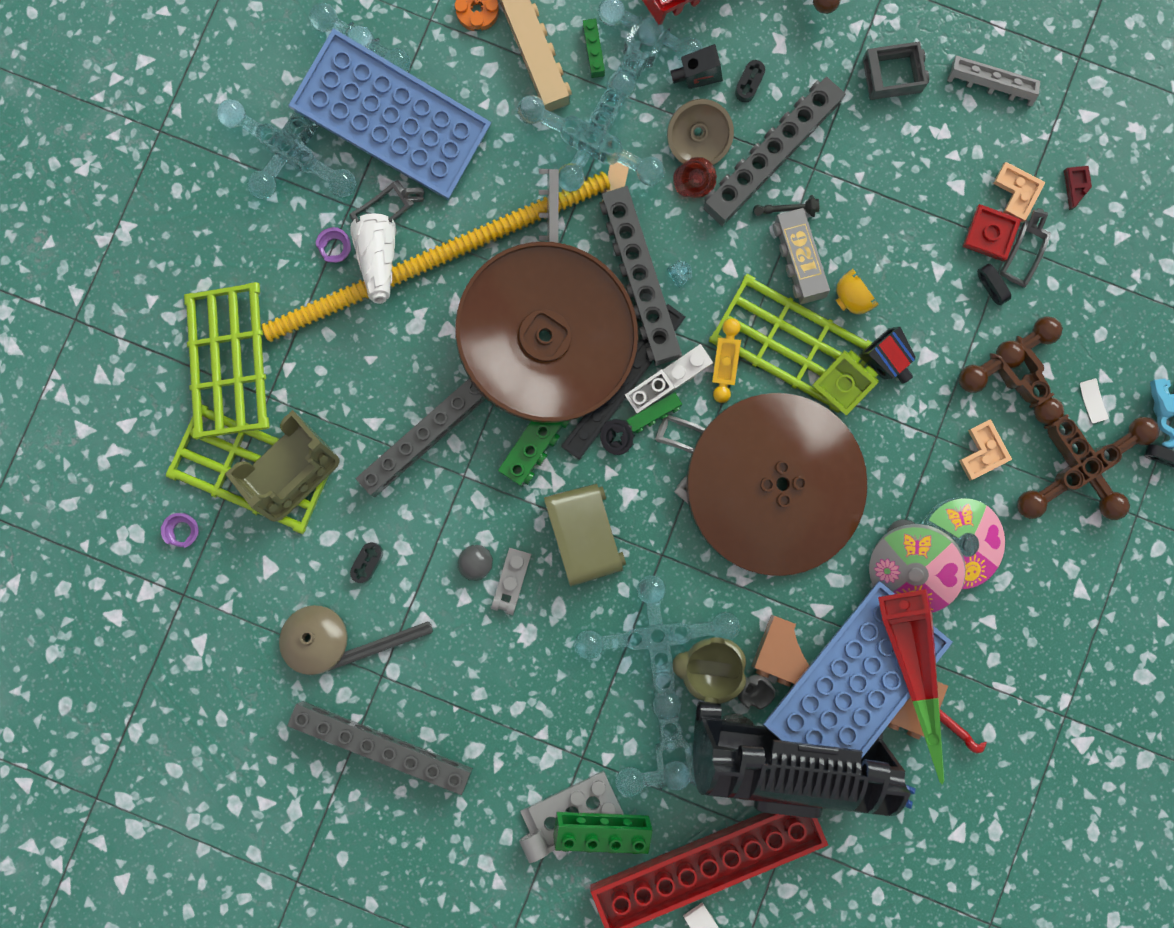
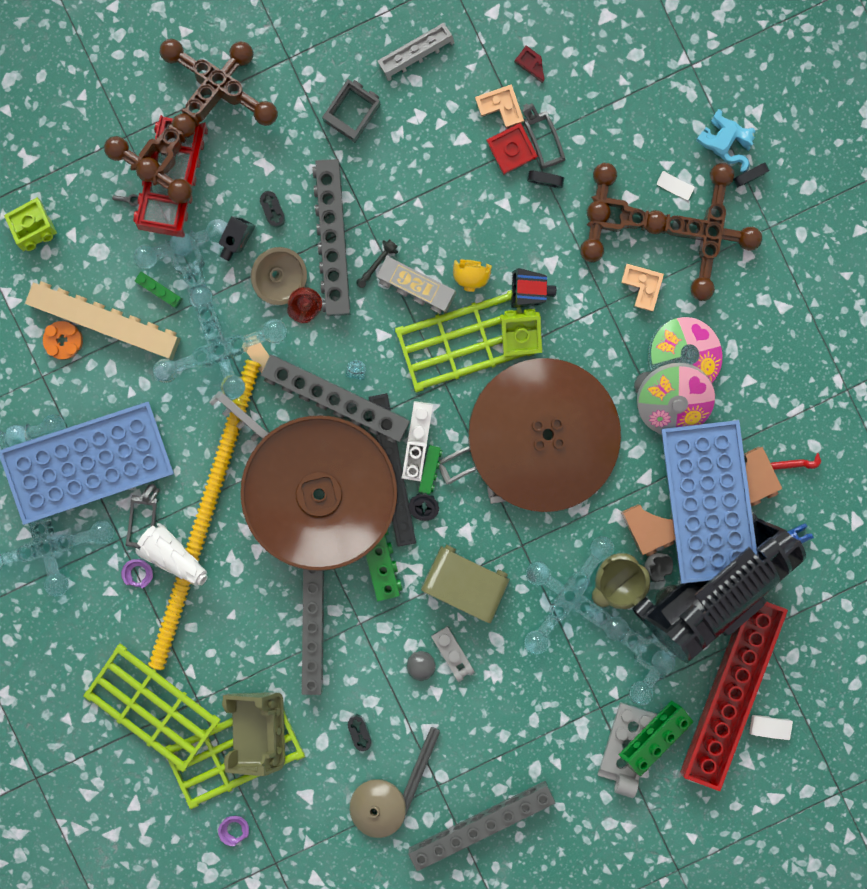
camera: 45 degrees left, 5 degrees up
yellow plate [712,318,741,403] -> none
red plate [878,589,944,784] -> none

